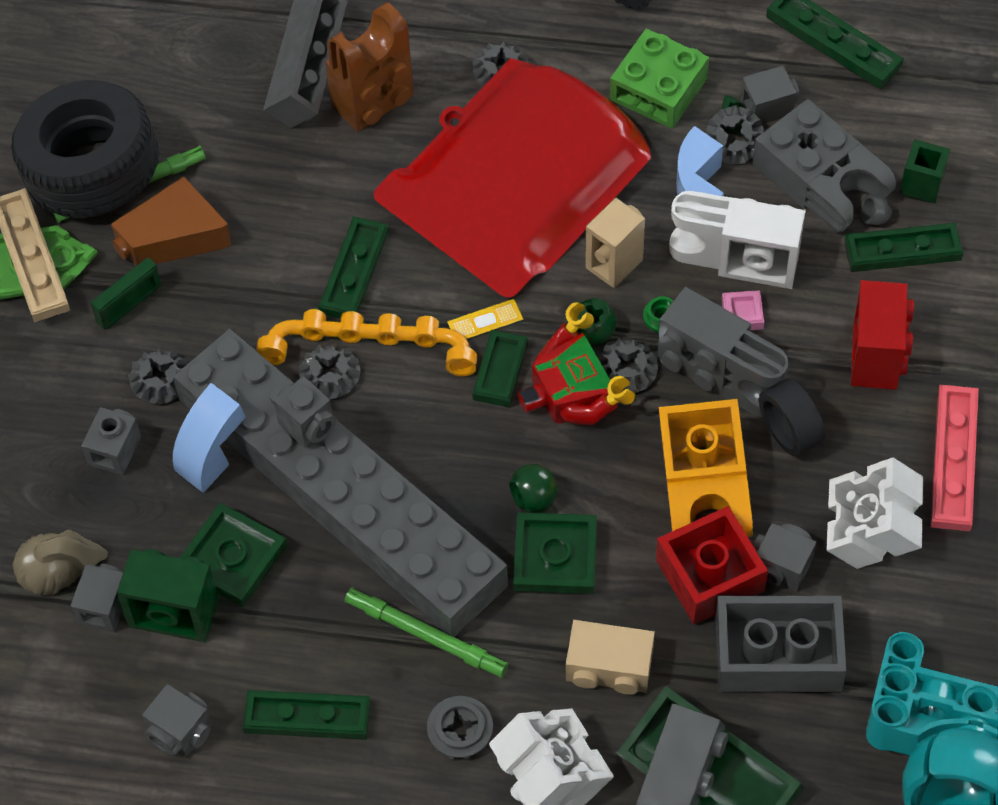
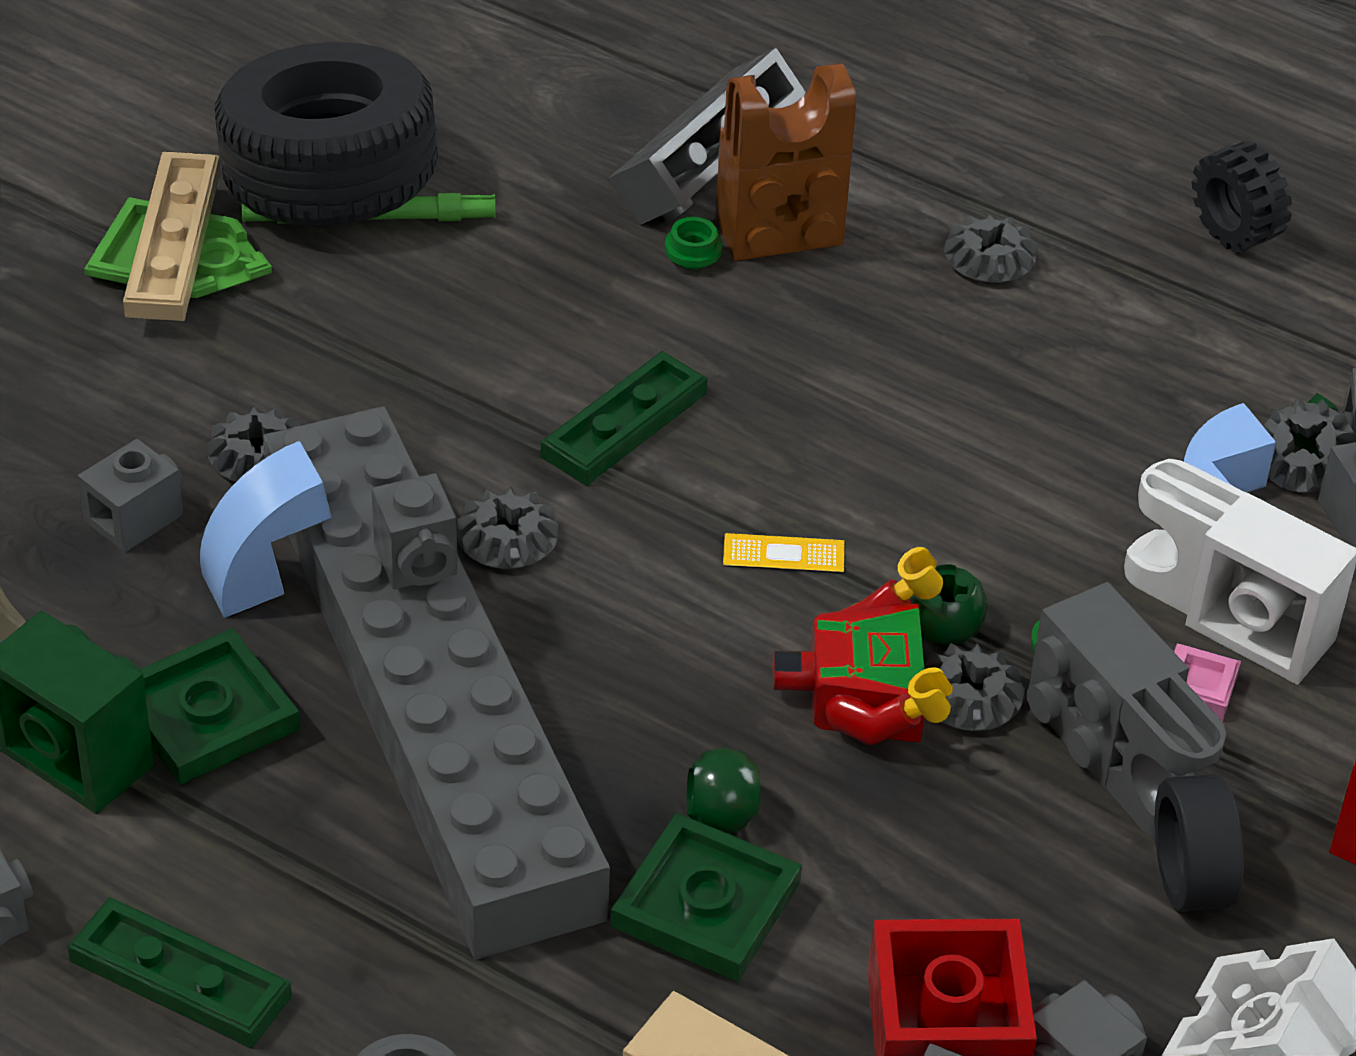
camera: 20 degrees right, 15 degrees down
dark green tile [90,257,161,330] -> none
dark orange slope [111,177,232,266] -> none
light orange bar [256,309,477,376] -> none
bright green piece [344,587,509,679] -> none
red piece [374,58,651,297] -> none
dark green tile [472,330,528,408] -> none
tan brick [586,198,645,288] -> none
bright green brick [610,28,709,129] -> none
light orange brick [659,399,753,537] -> none
none -> green plate [665,217,723,269]

